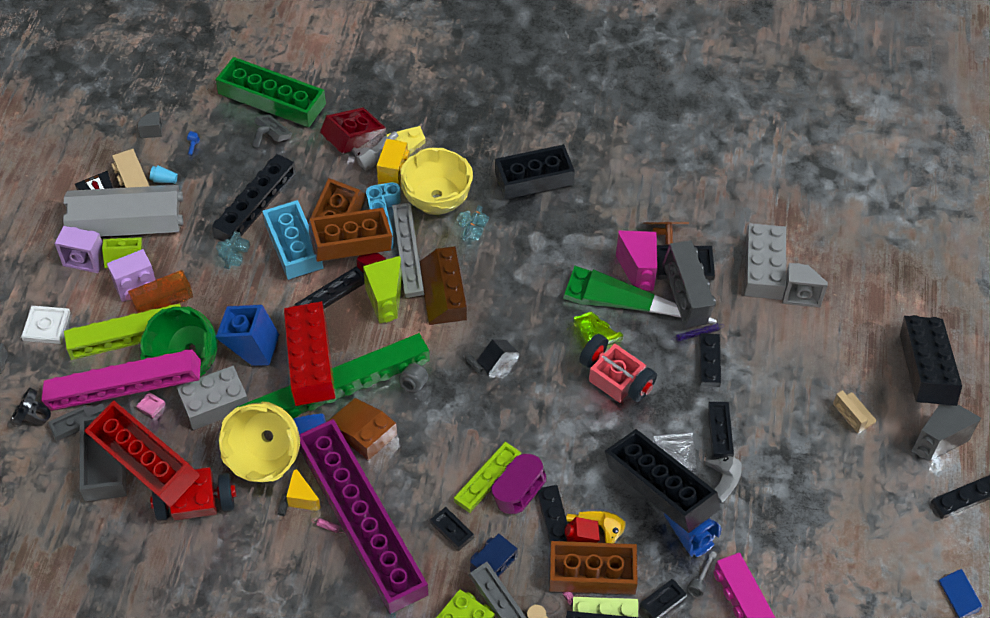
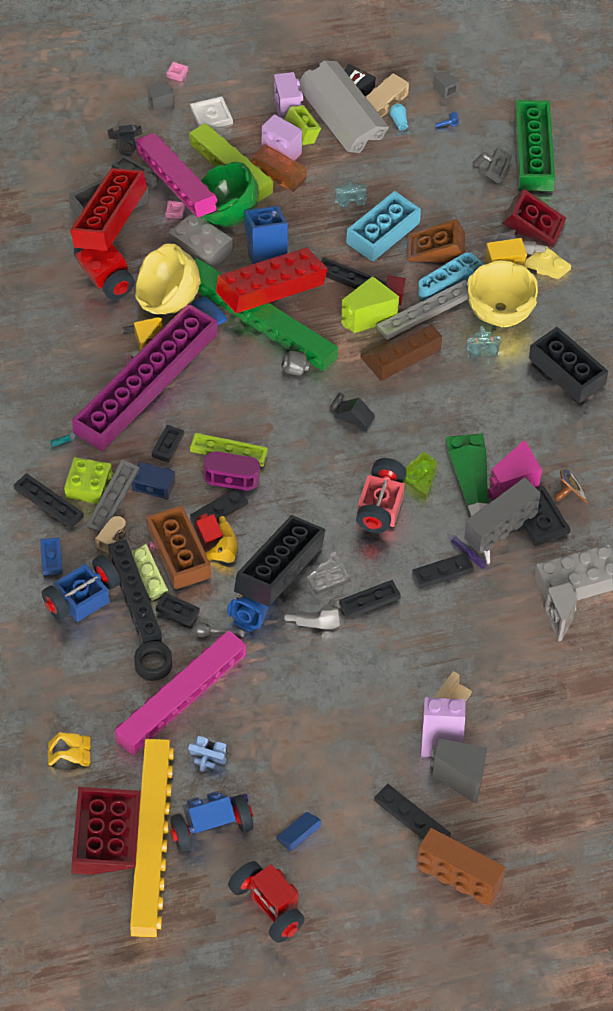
camera: 65 degrees right, 0 degrees up
black brick [212,154,296,247] -> none
dark orange brick [309,208,393,262] -> none
dark orange slope [327,398,397,461] -> none
black brick [900,315,962,406] -> none
none -> lavender slope [421,697,465,758]

